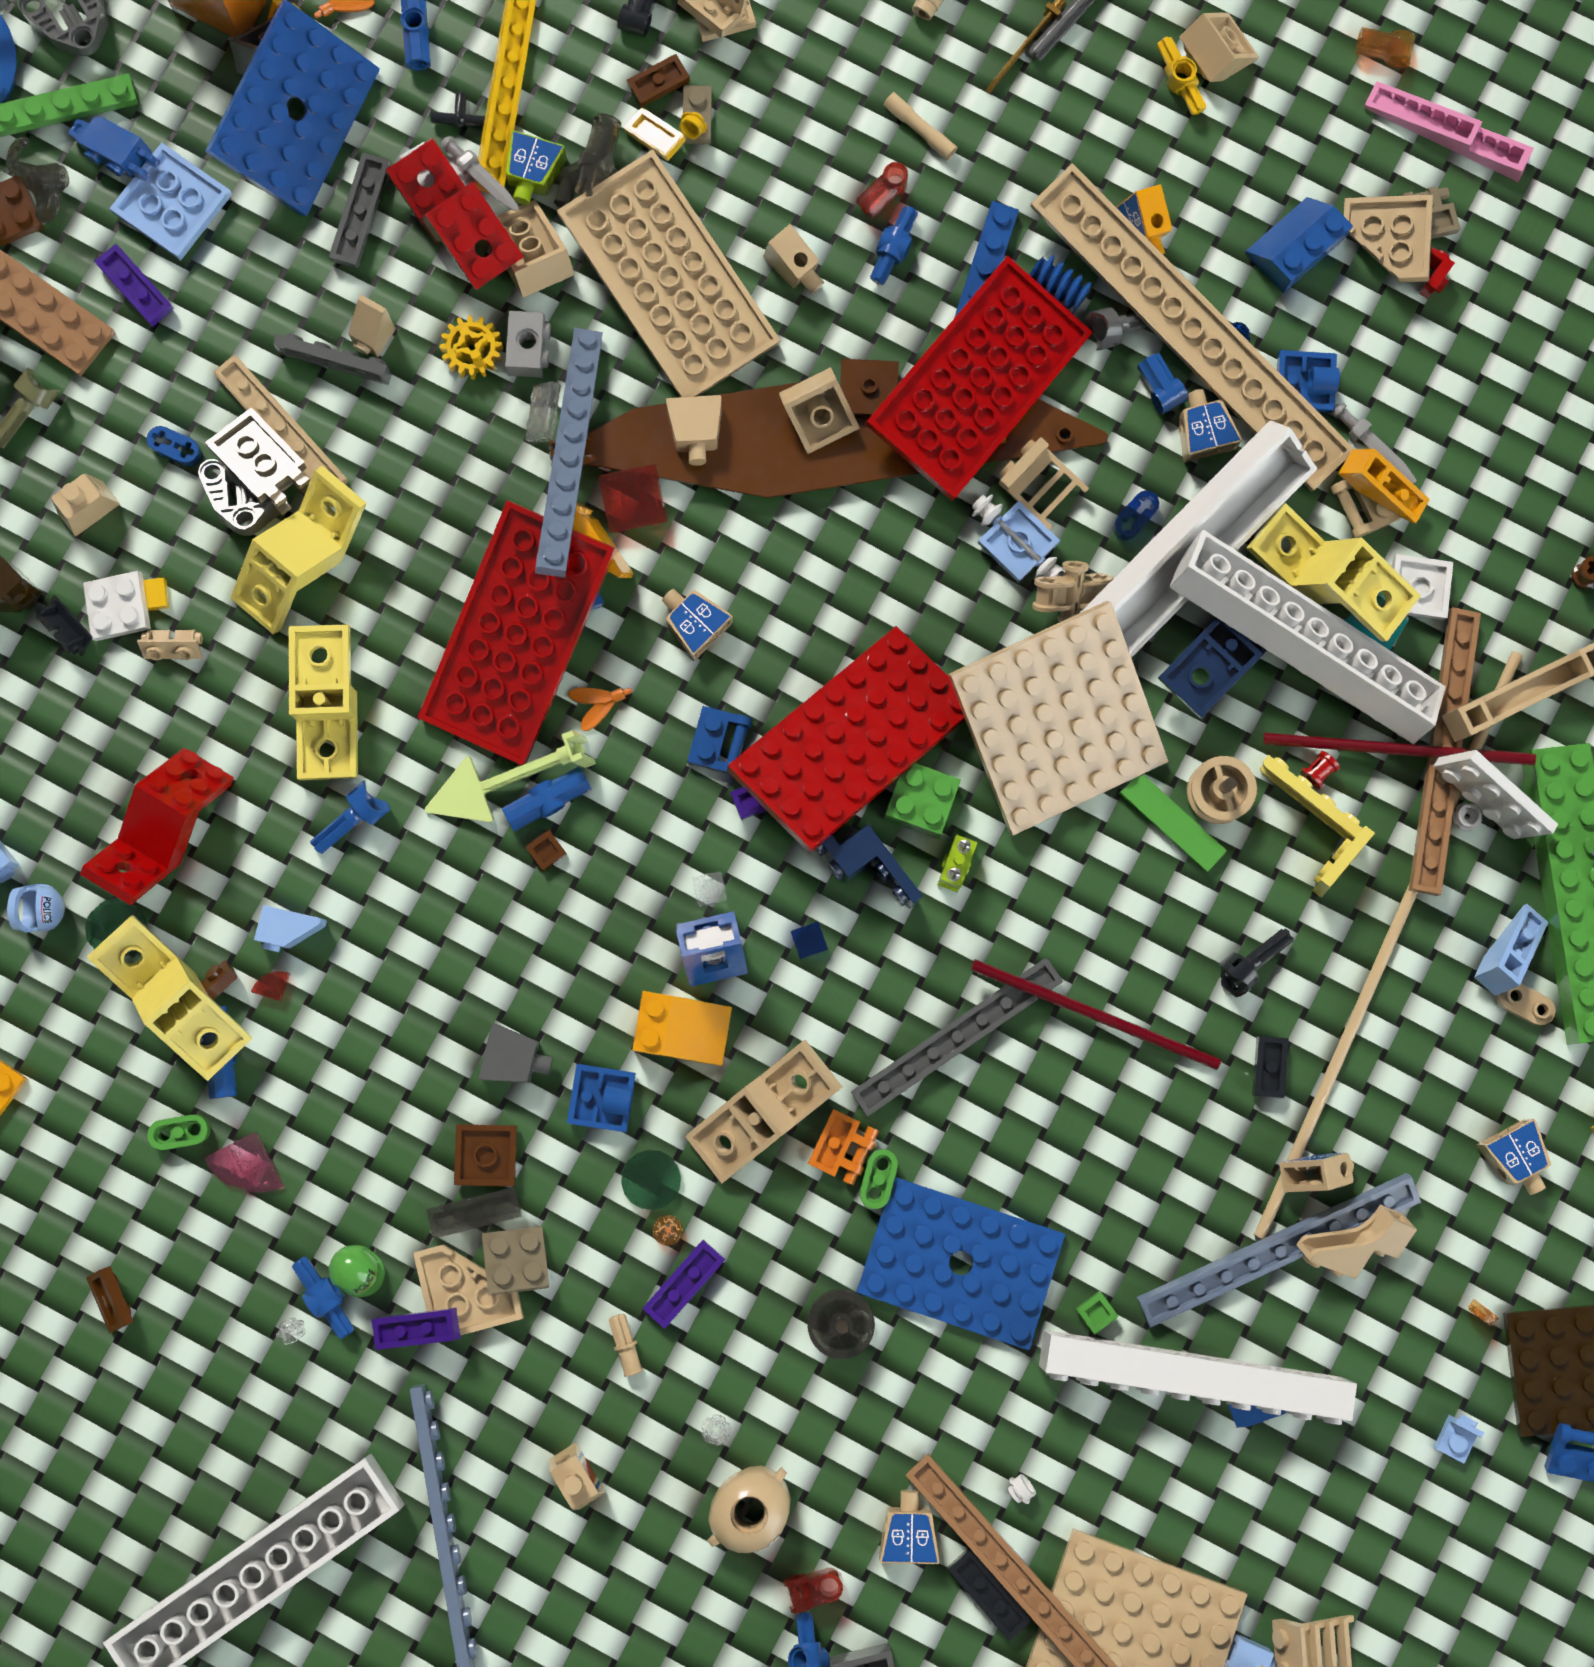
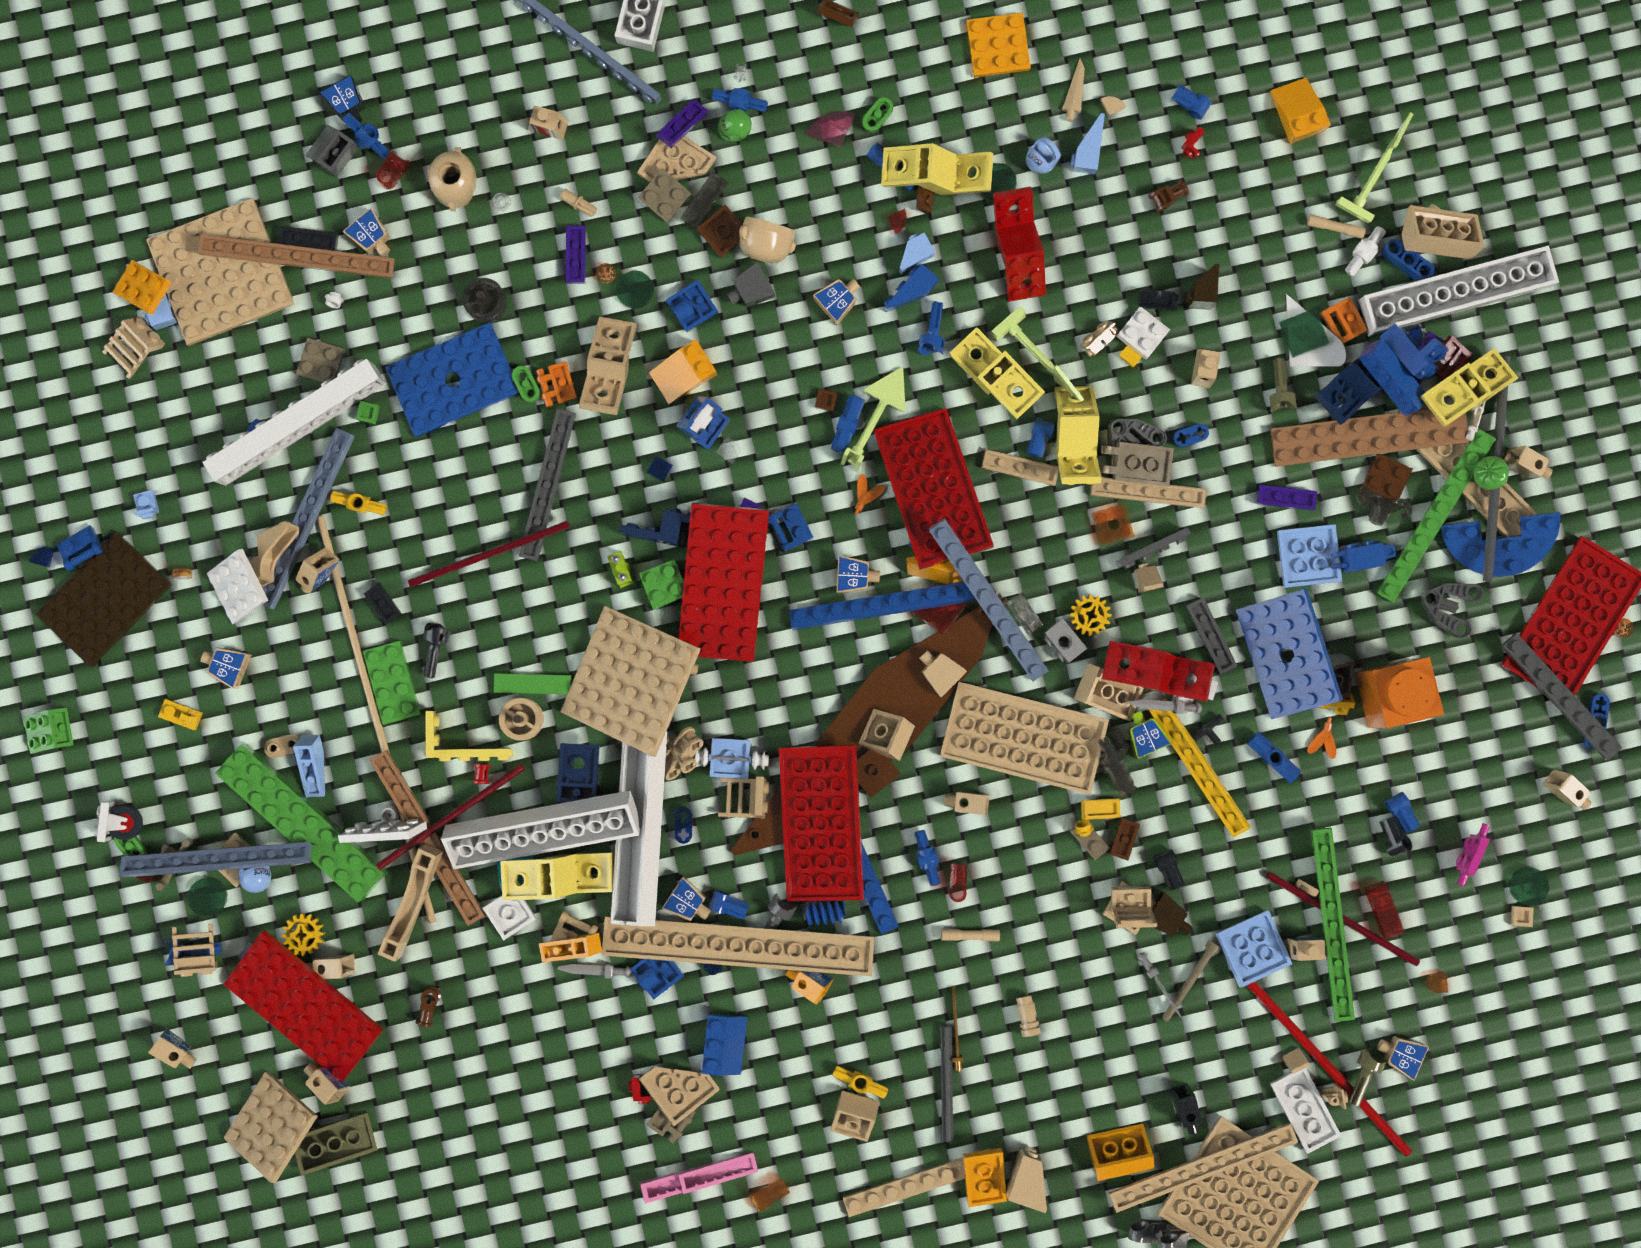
camera: 145 degrees right, 5 degrees up
none -> white plate [207,549,268,624]
none -> dark tan plate [296,338,345,383]
none -> yellow axle [330,491,387,515]
none -> bright green plate [363,641,421,725]
none -> tan piece [739,217,796,263]
none -> blue plate [789,582,977,630]
none -> torso [813,279,860,325]
none -> blue slope [884,264,939,312]
none -> tan tile [981,449,1059,486]
none -> yellowish green piece [992,306,1084,402]
none -> blue piece [1026,417,1055,458]
none -> clear orange piece [1091,503,1134,546]

